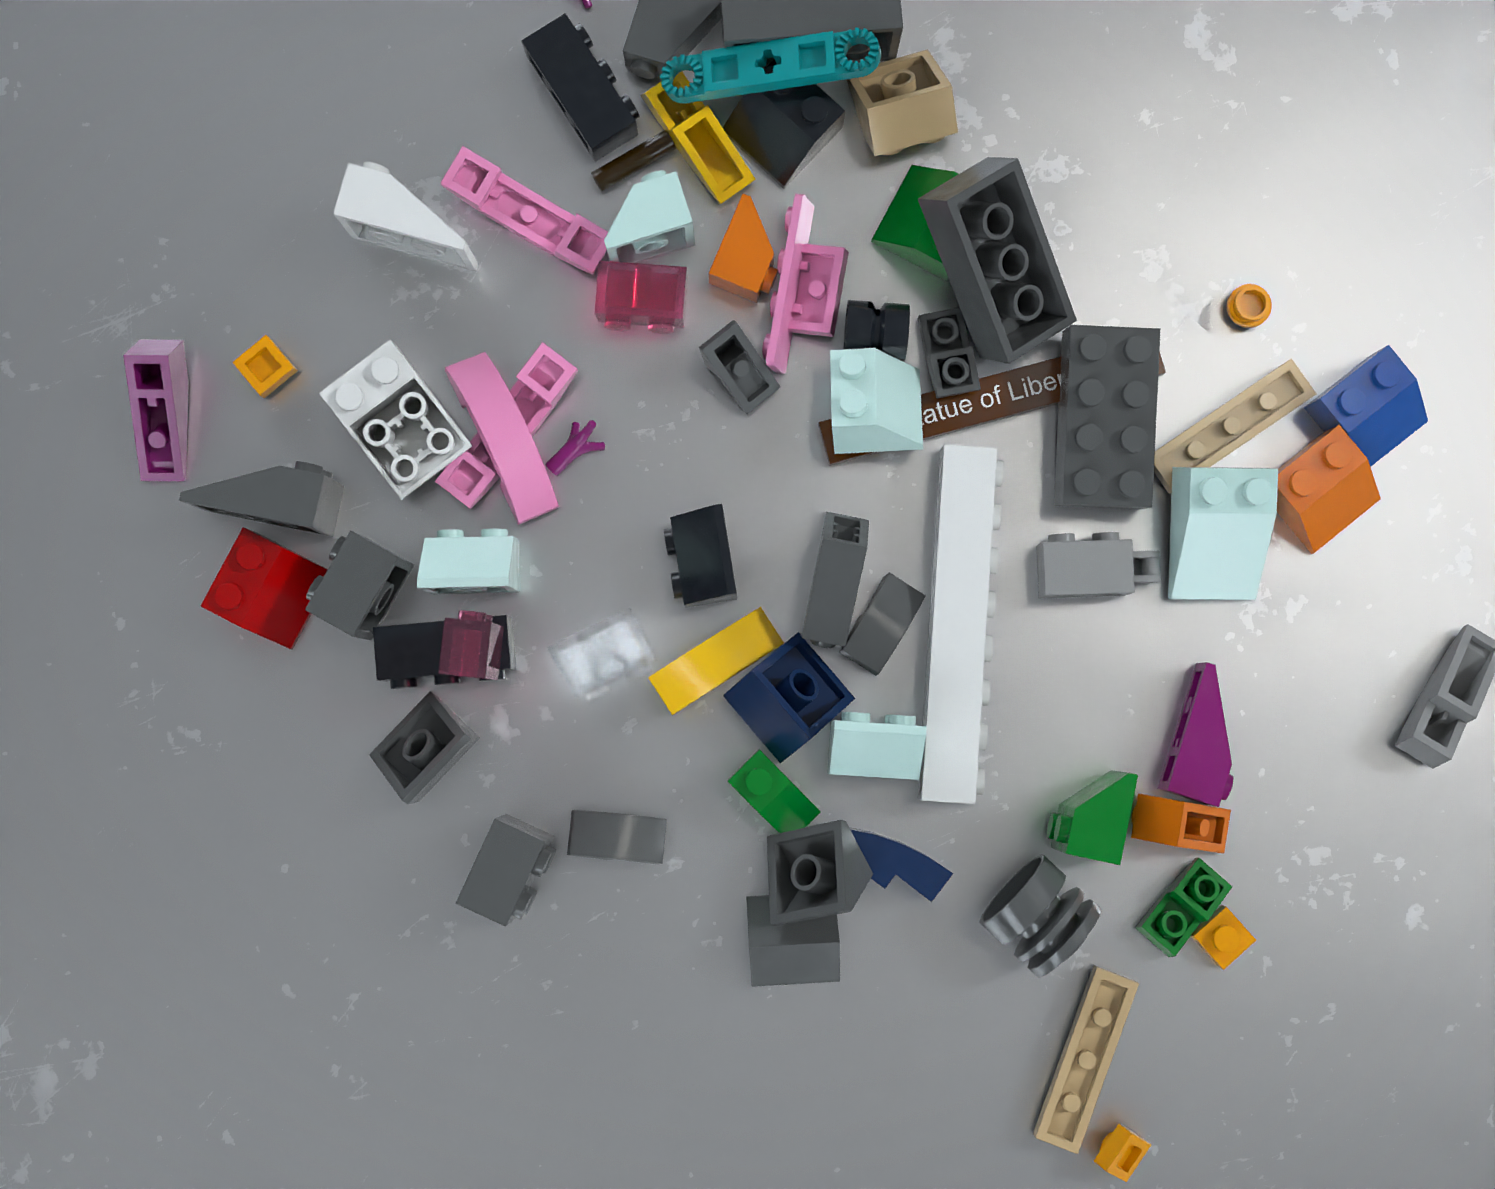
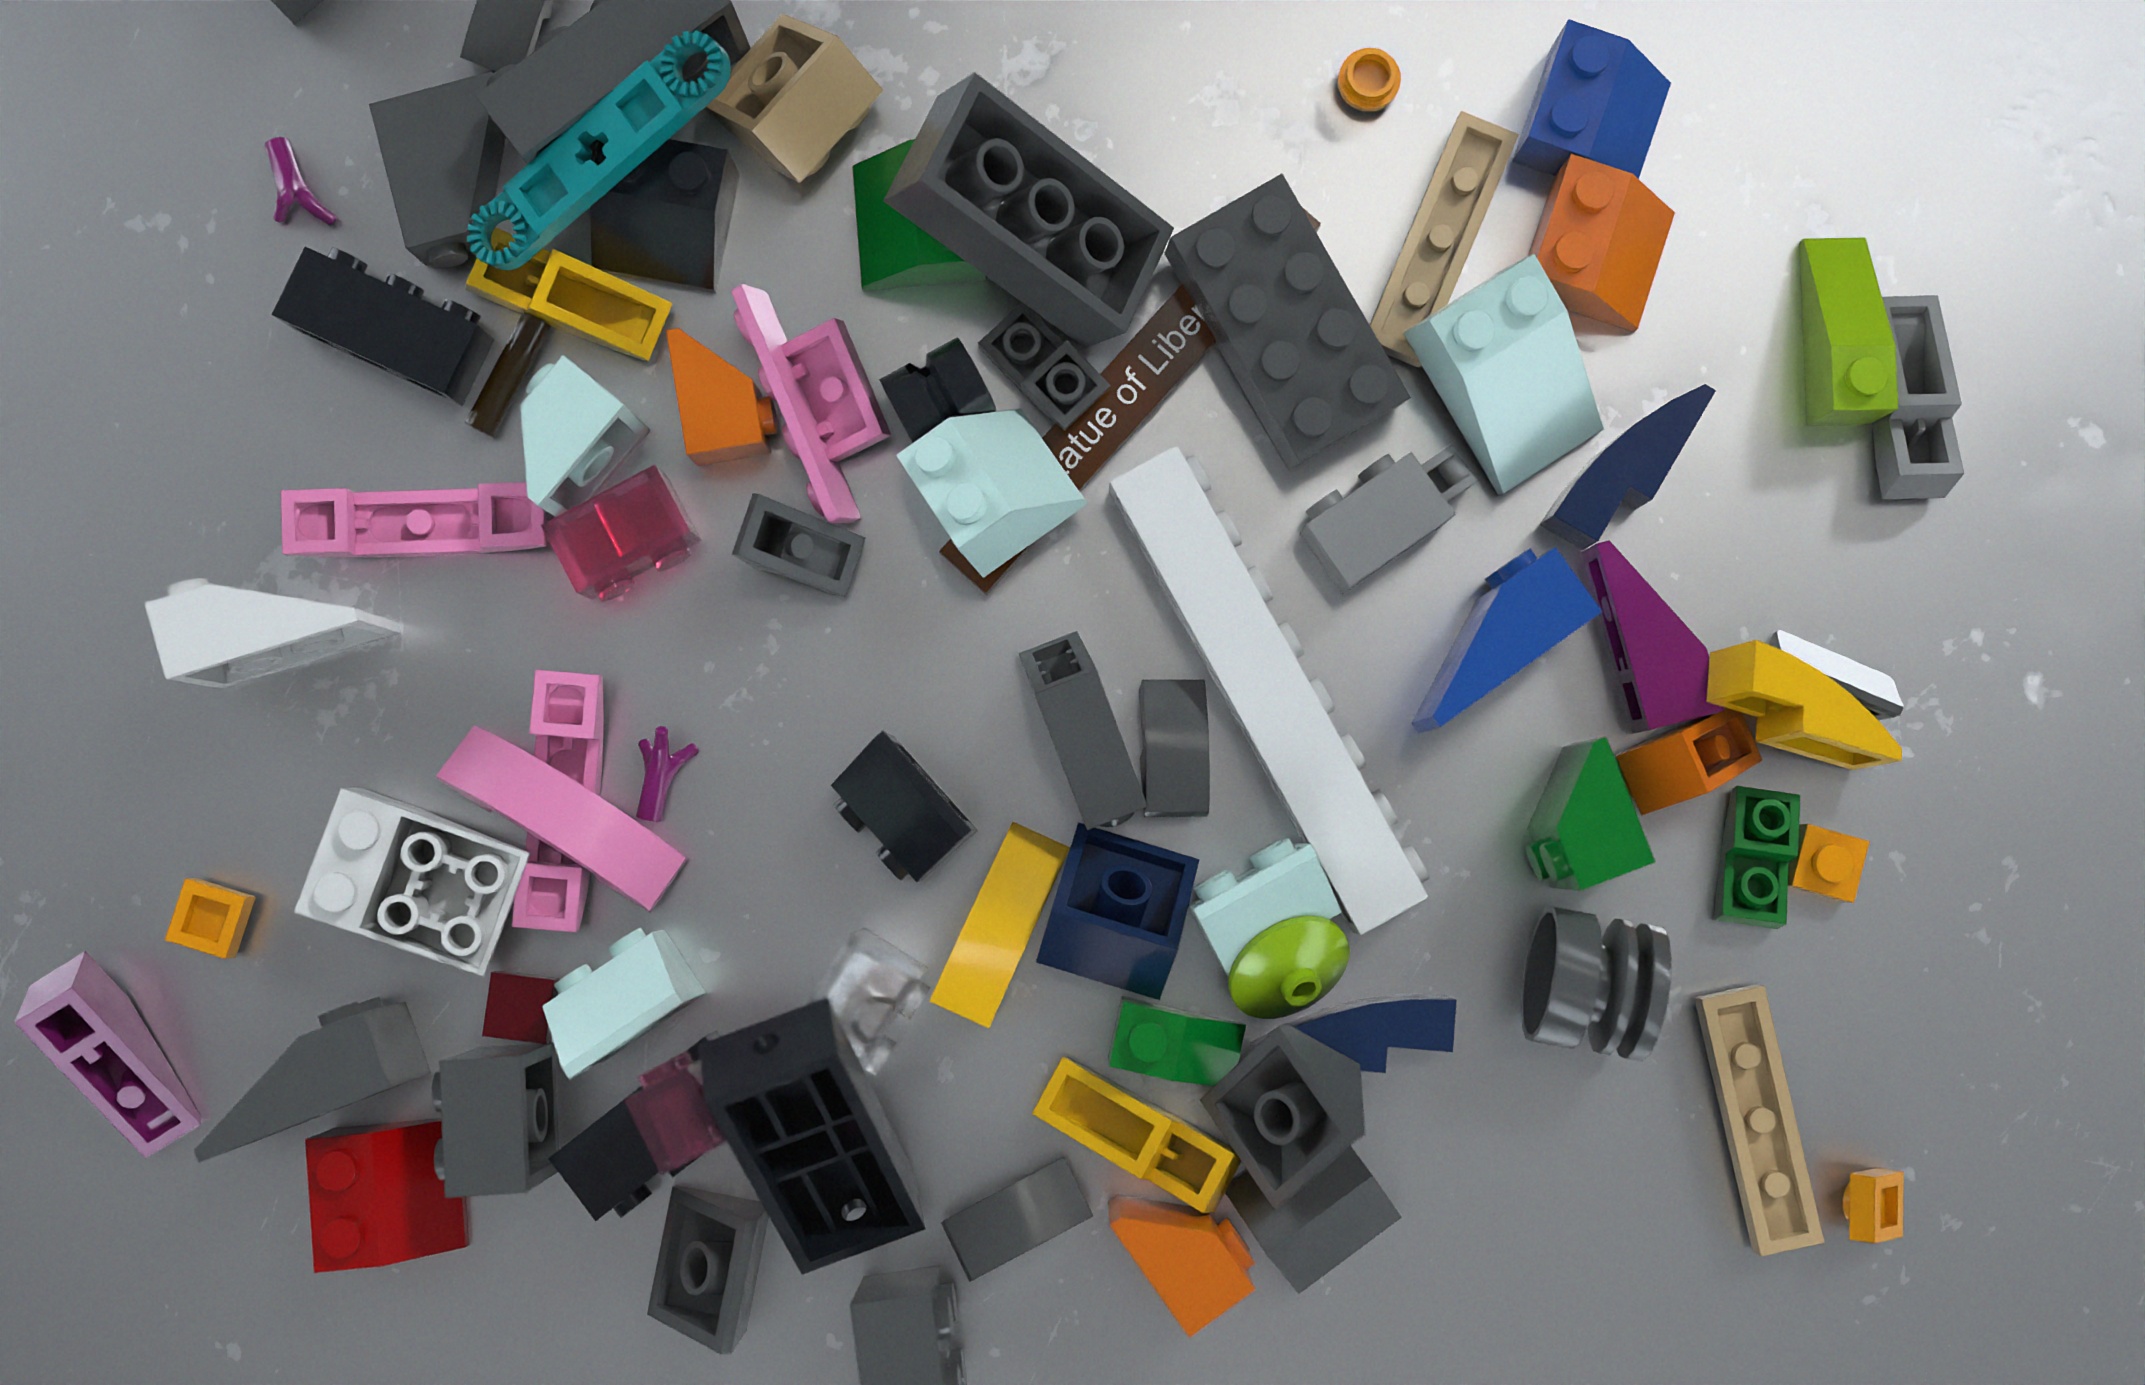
camera: 30 degrees left, 0 degrees up
none -> dark red tile [482,971,560,1044]
none -> black brick [699,997,926,1275]
none -> yellow slope [1032,1057,1241,1213]
none -> orange slope [1108,1194,1256,1338]
none -> lime dish [1228,916,1350,1019]
none -> blue slope [1411,547,1603,733]
none -> dark blue slope [1539,384,1716,550]
none -> yellow slope [1707,640,1902,770]
none -> slope [1769,630,1903,720]
none -> lime slope [1799,237,1898,426]

